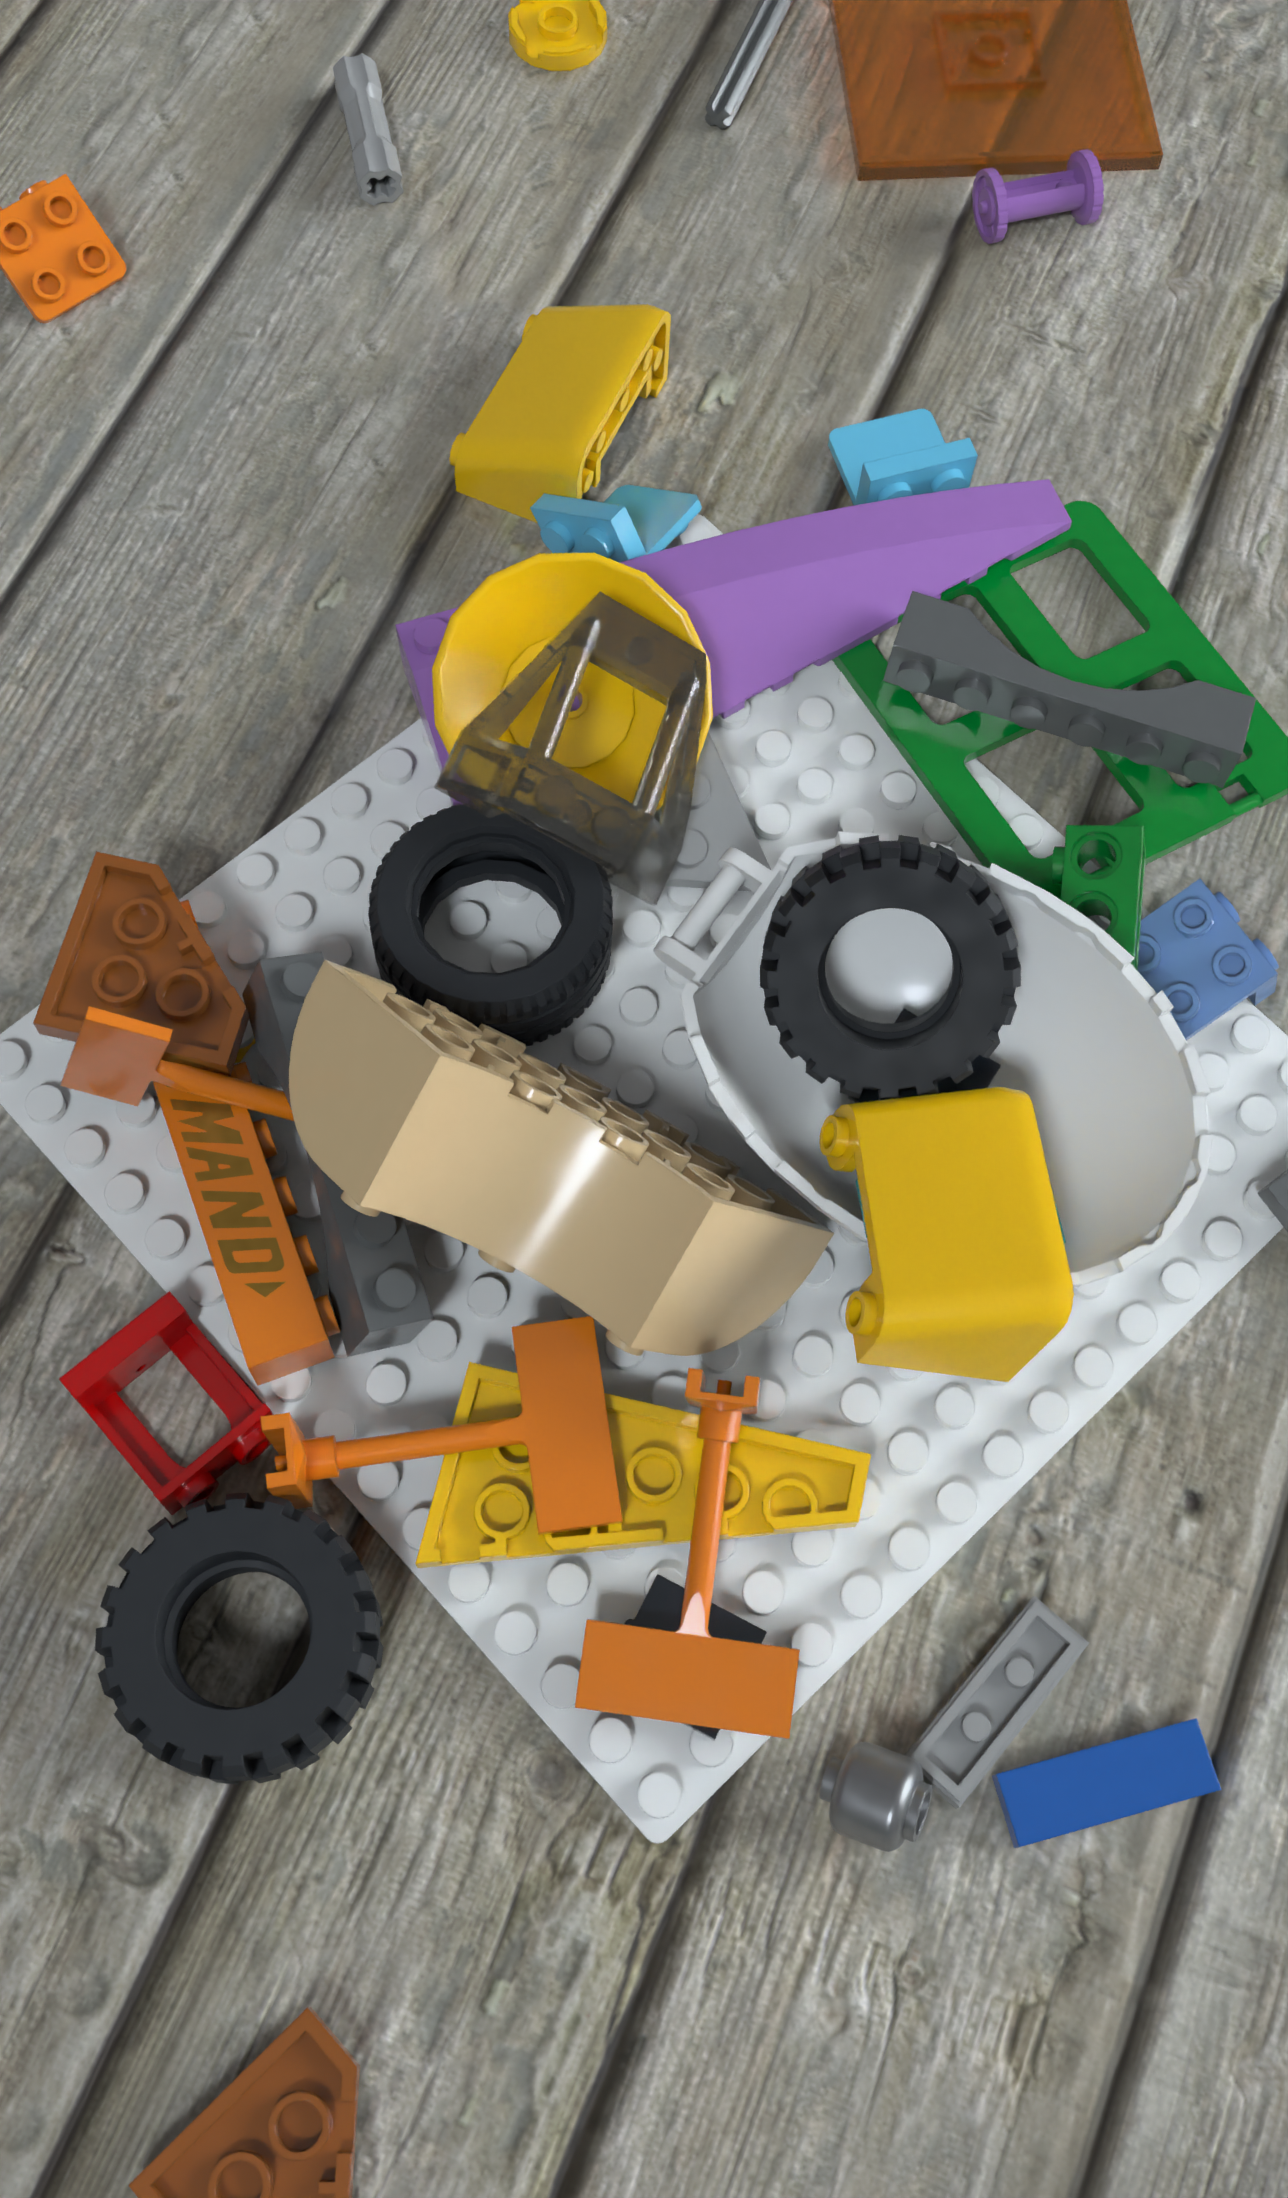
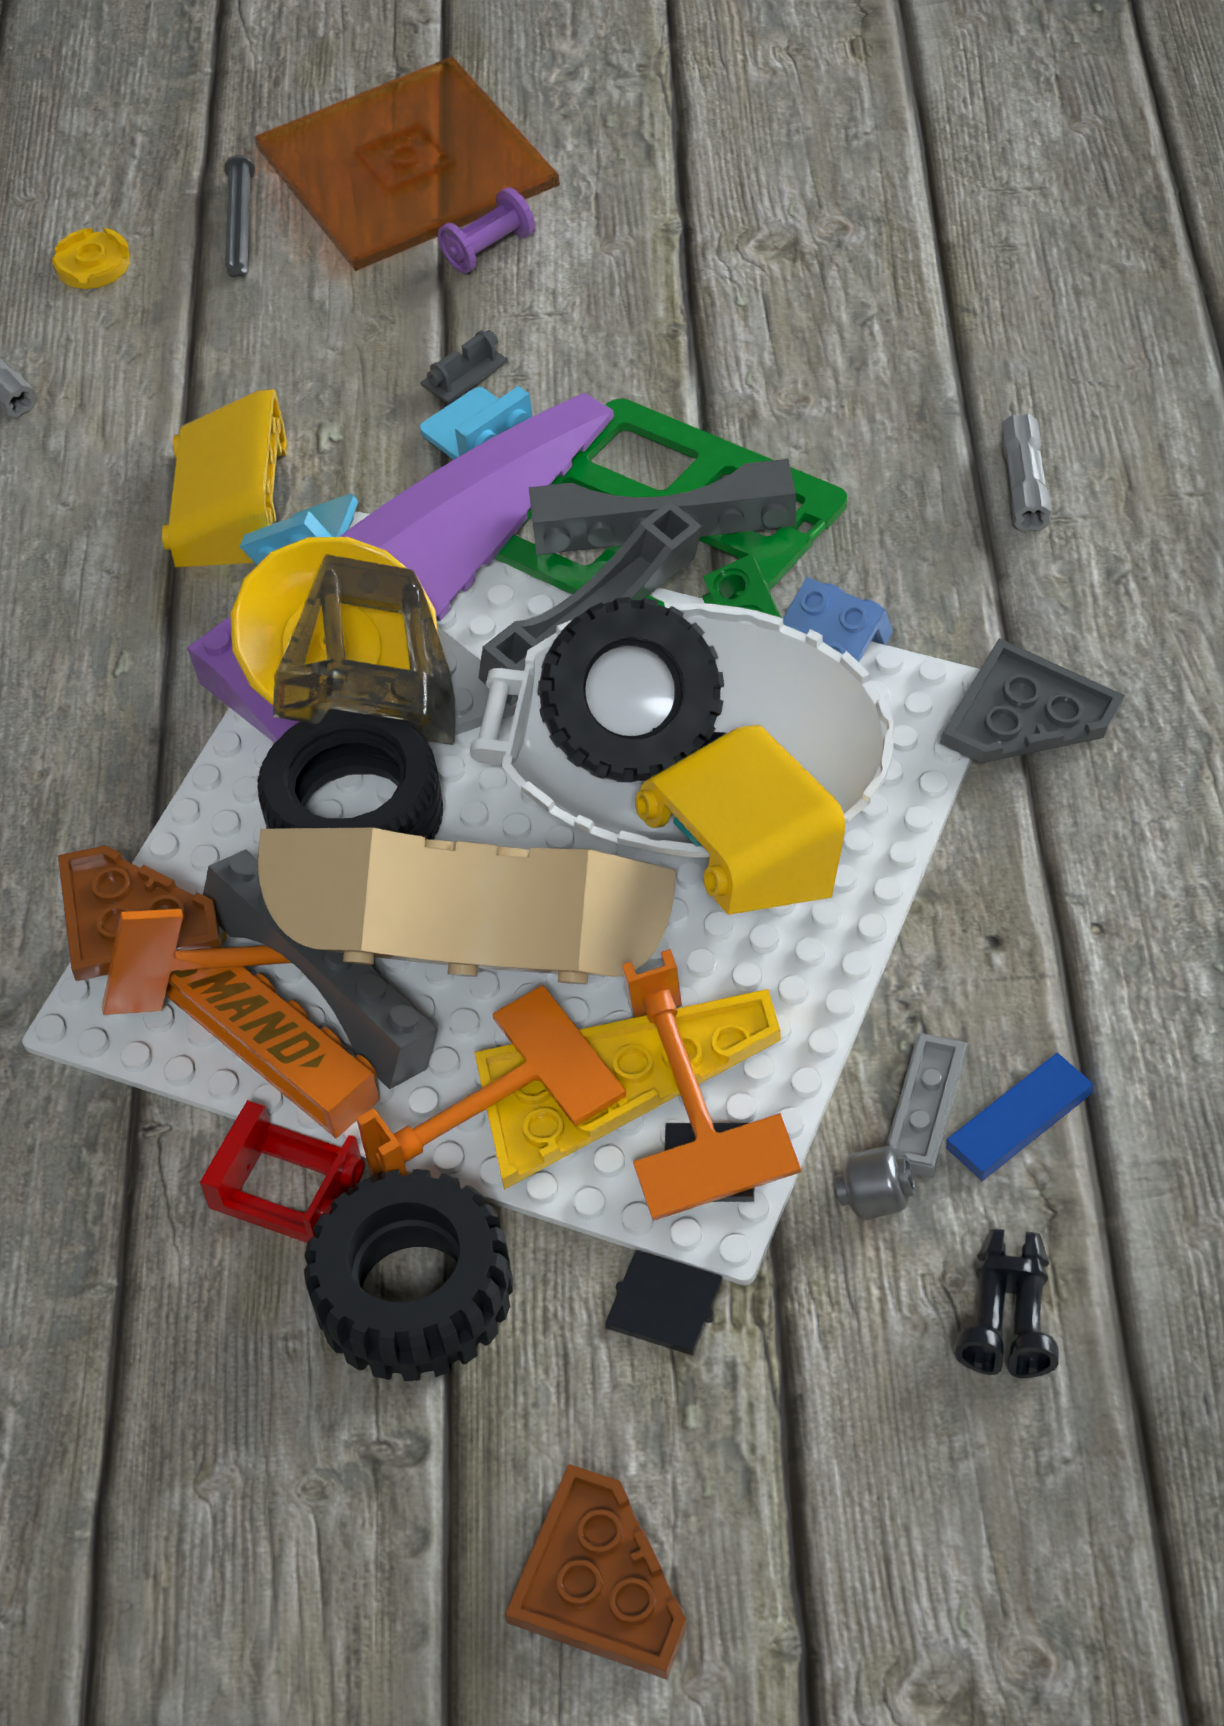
camera: 15 degrees left, 15 degrees down
none -> dark grey hinge [421,330,508,404]
none -> dark grey arch [478,500,702,706]
none -> black piece [605,1250,723,1356]
none -> black piece [954,1229,1059,1378]

